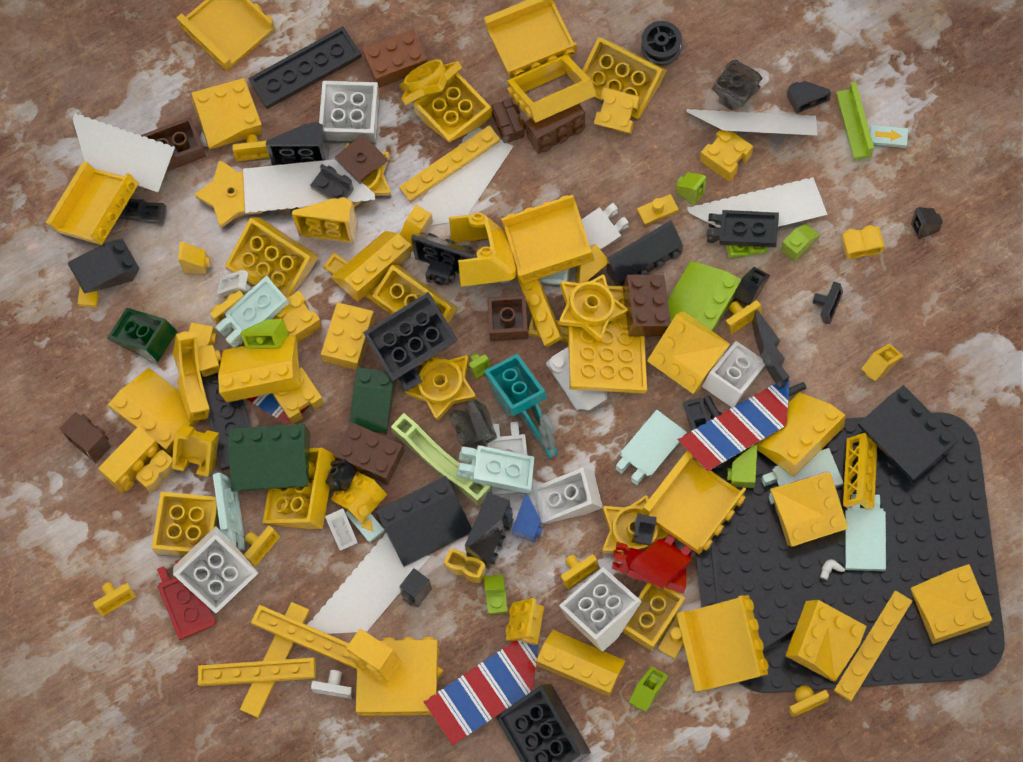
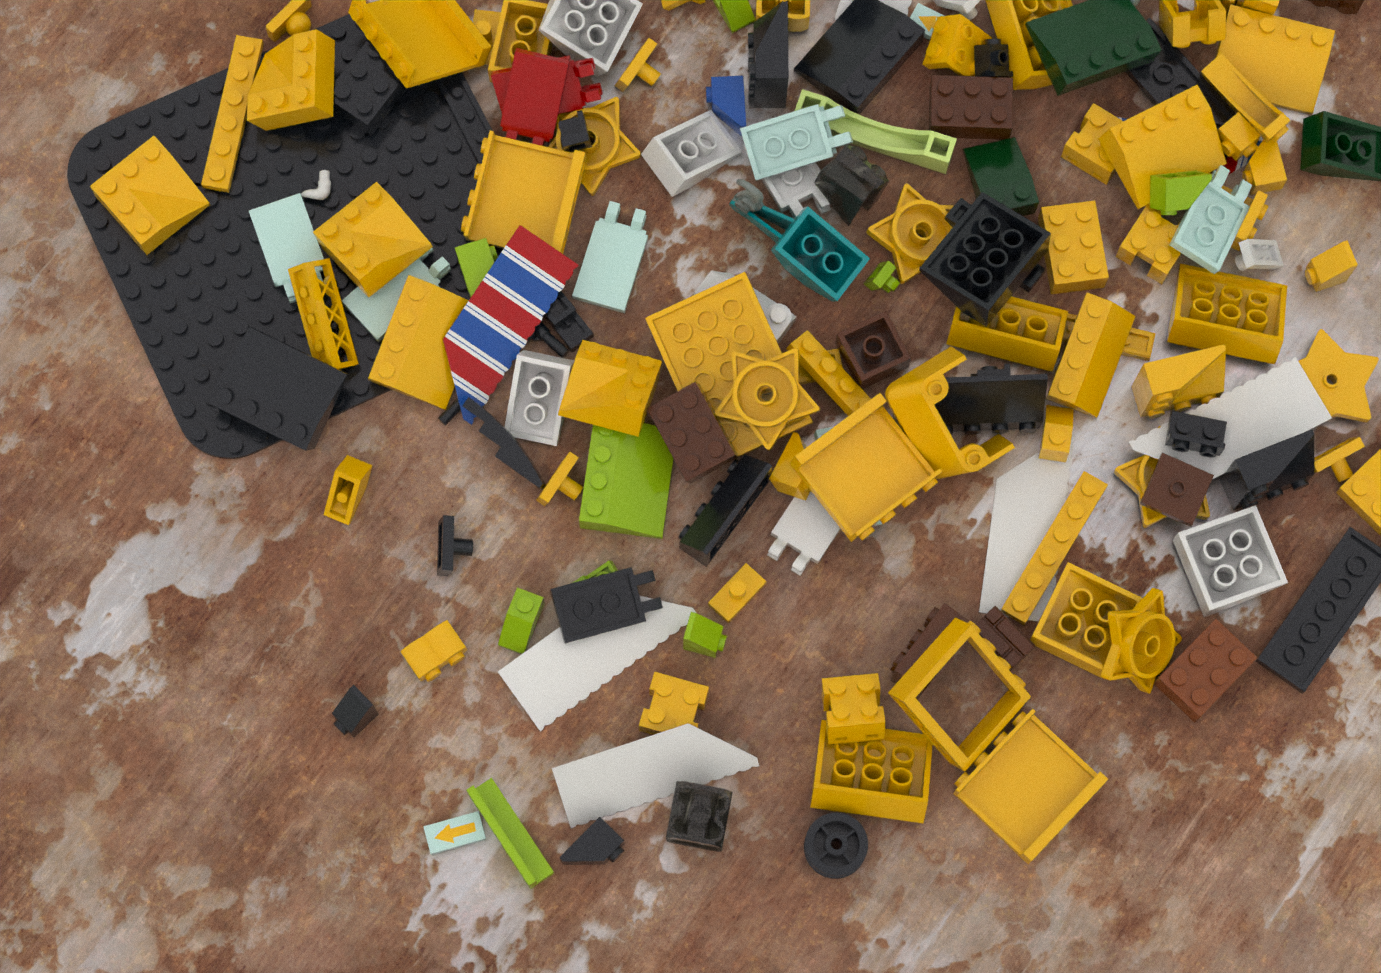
camera: 150 degrees right, 5 degrees up
black slope [733,266,770,305] -> none

